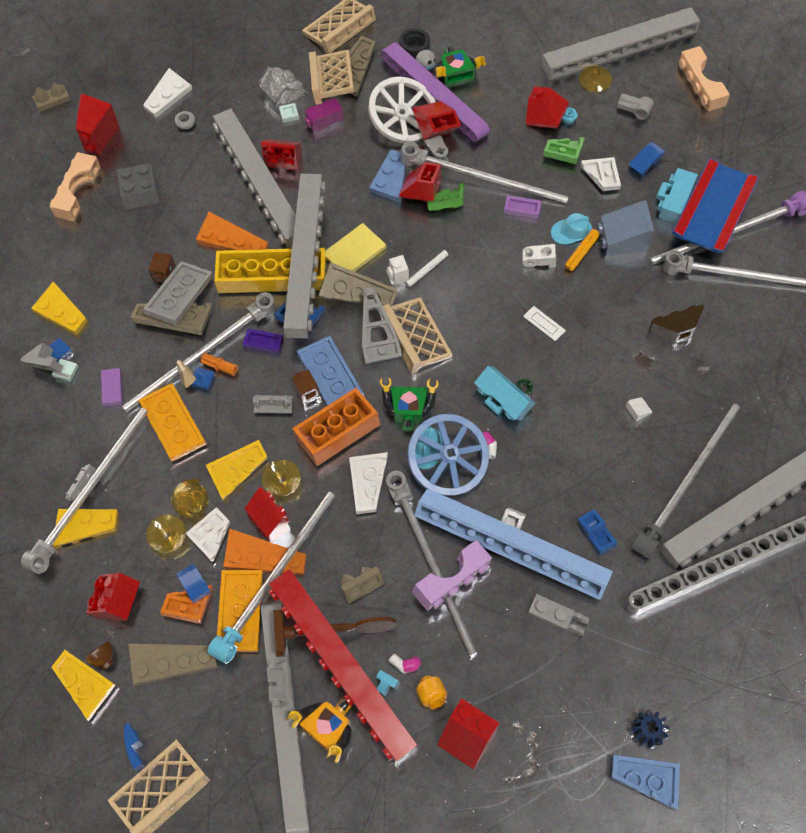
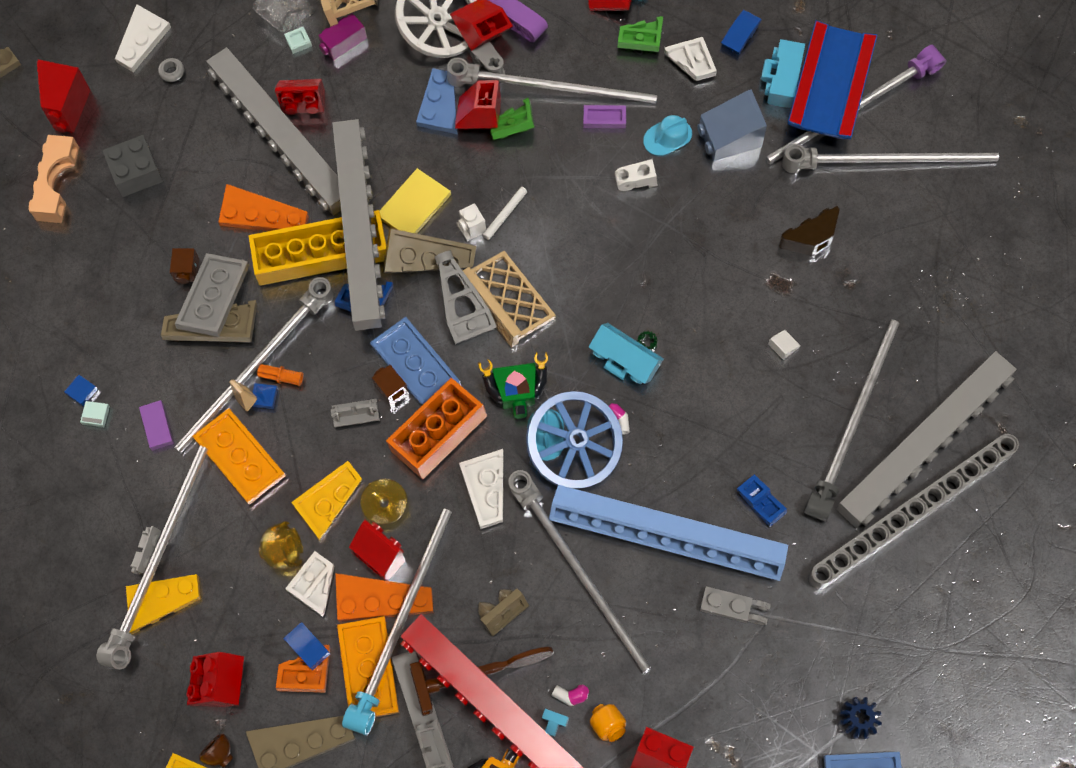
camera: 10 degrees left, 5 degrees up
light grey slope [21,343,63,373] -> none
yellow wing [31,282,88,335] -> none
clear yellow dish [146,514,186,553] -> none
dark purple tile [242,328,284,354] -> none
lavender arch [412,540,492,611] -> none
white slope [502,507,526,529] -> none
white sticker [523,306,566,341] -> none
light orange axle [565,229,599,271] -> none

